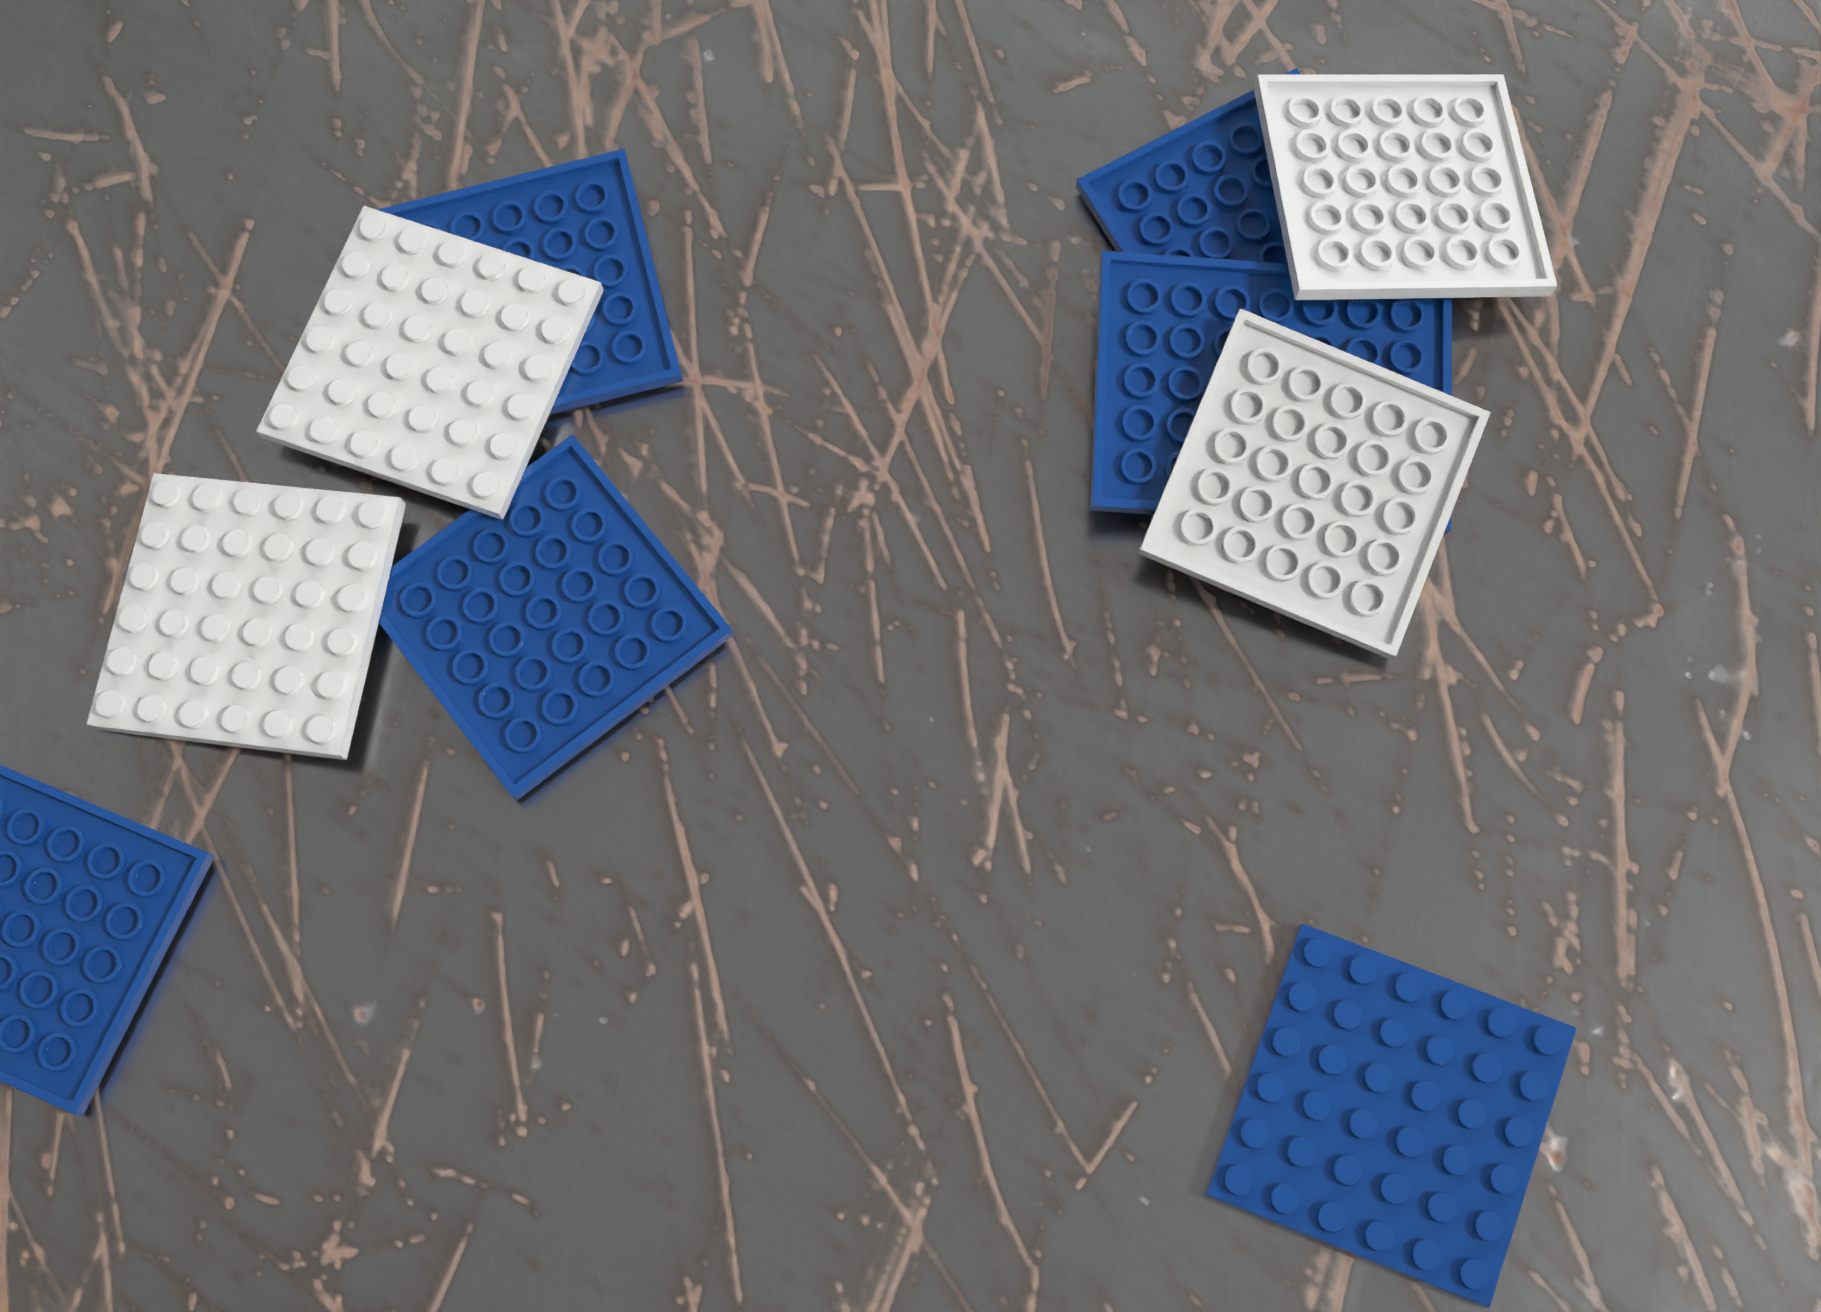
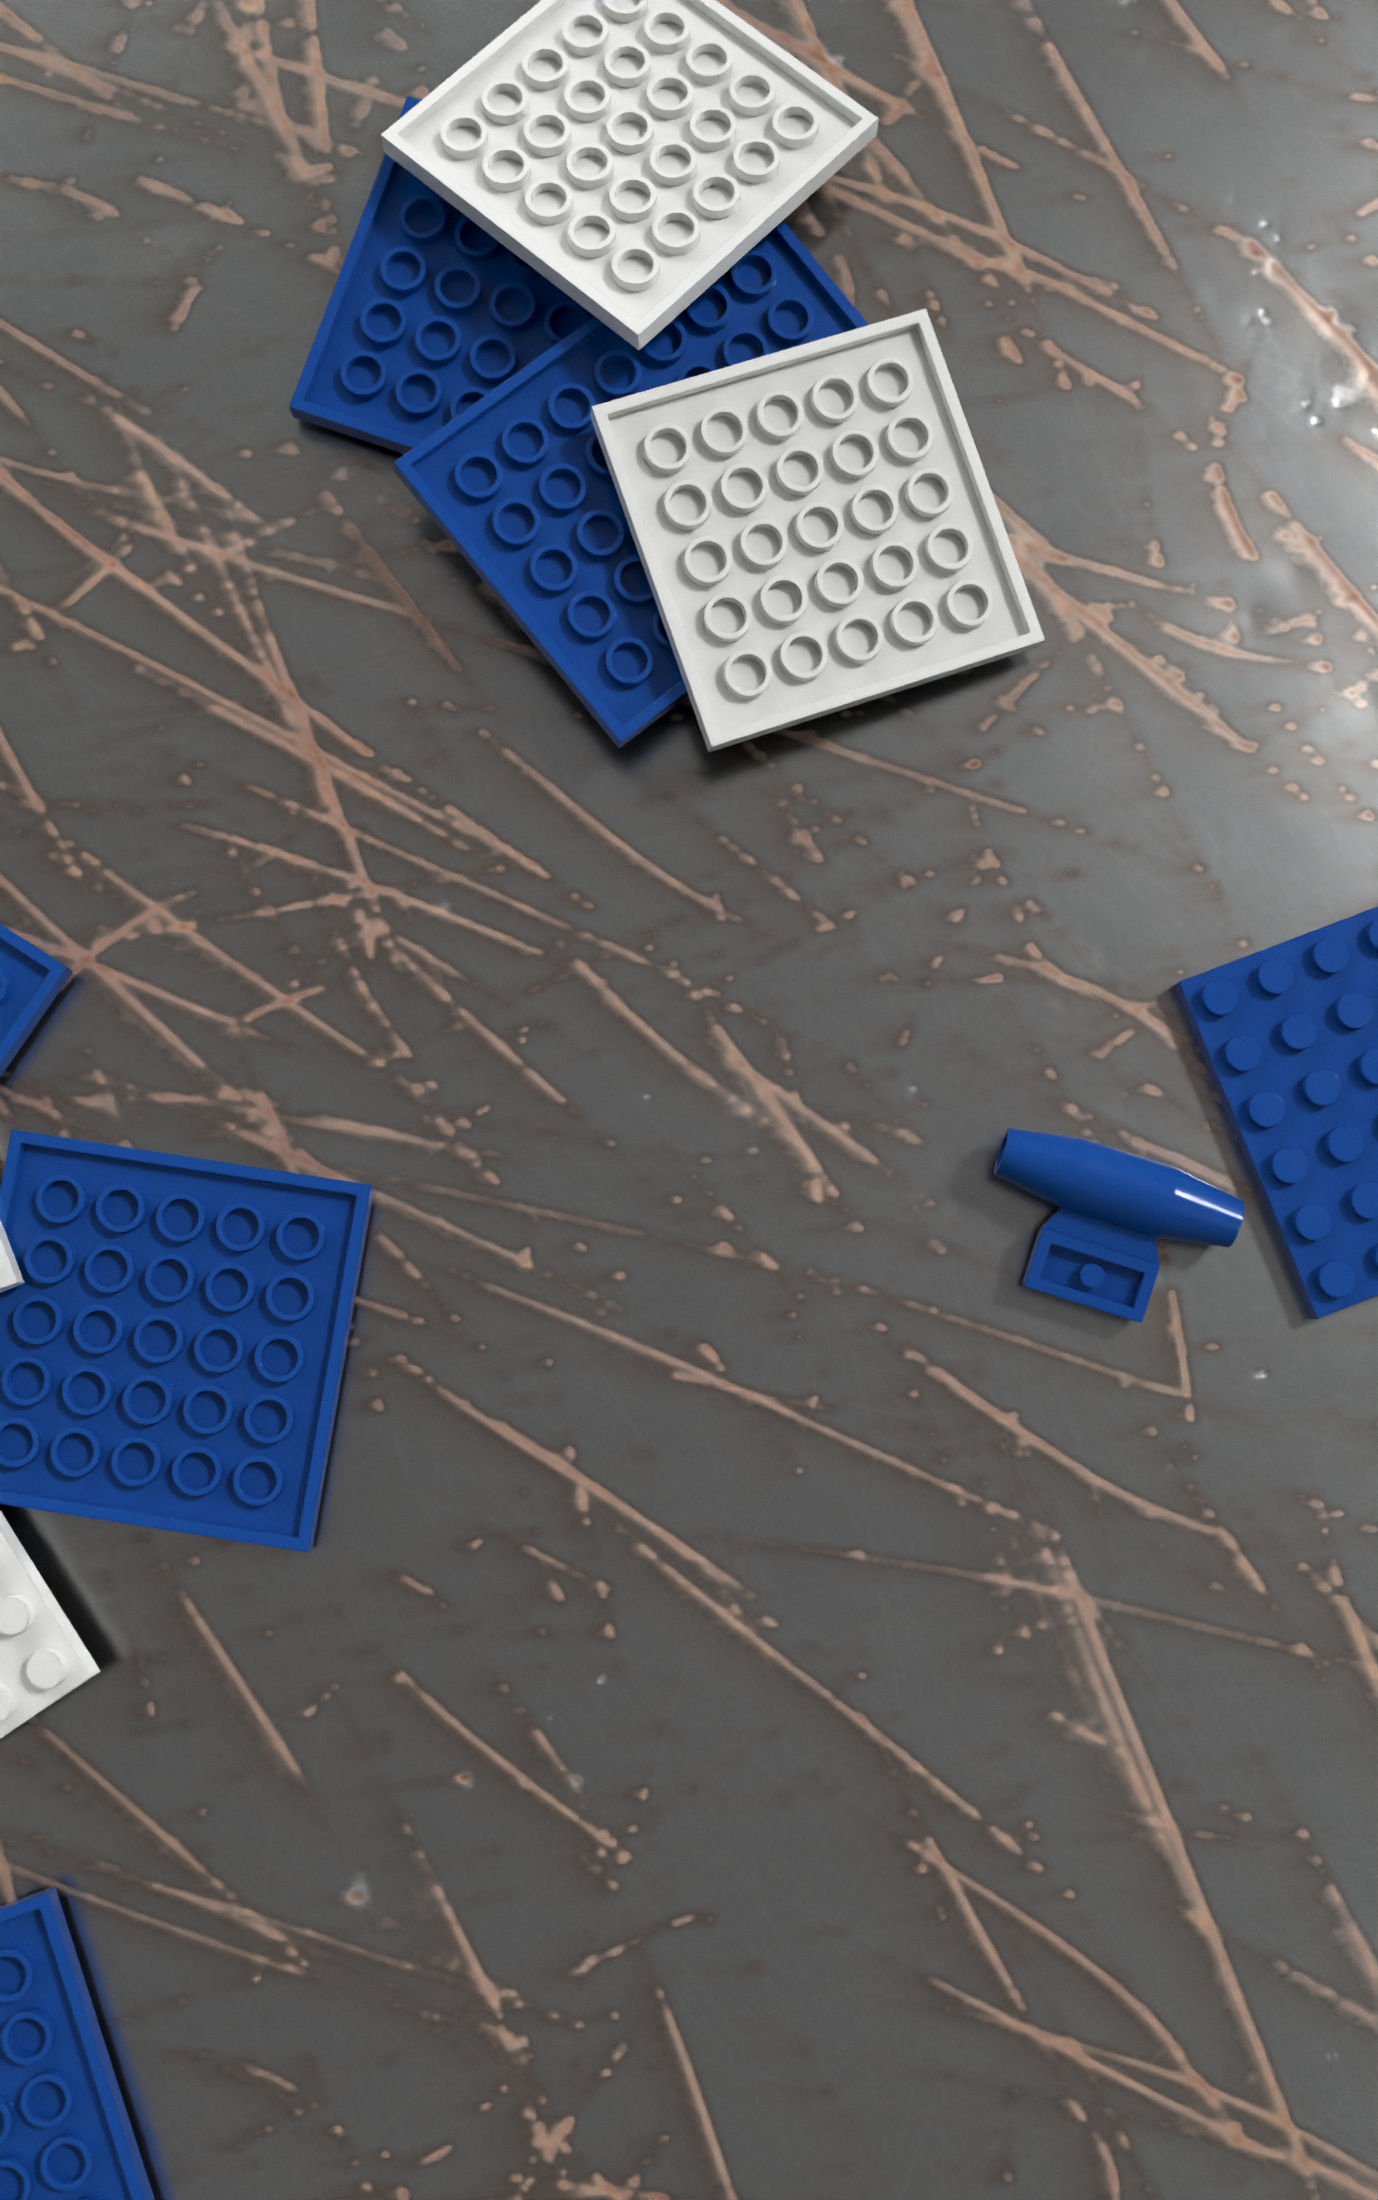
camera: 50 degrees left, 10 degrees up
none -> blue plate [994,1128,1244,1323]

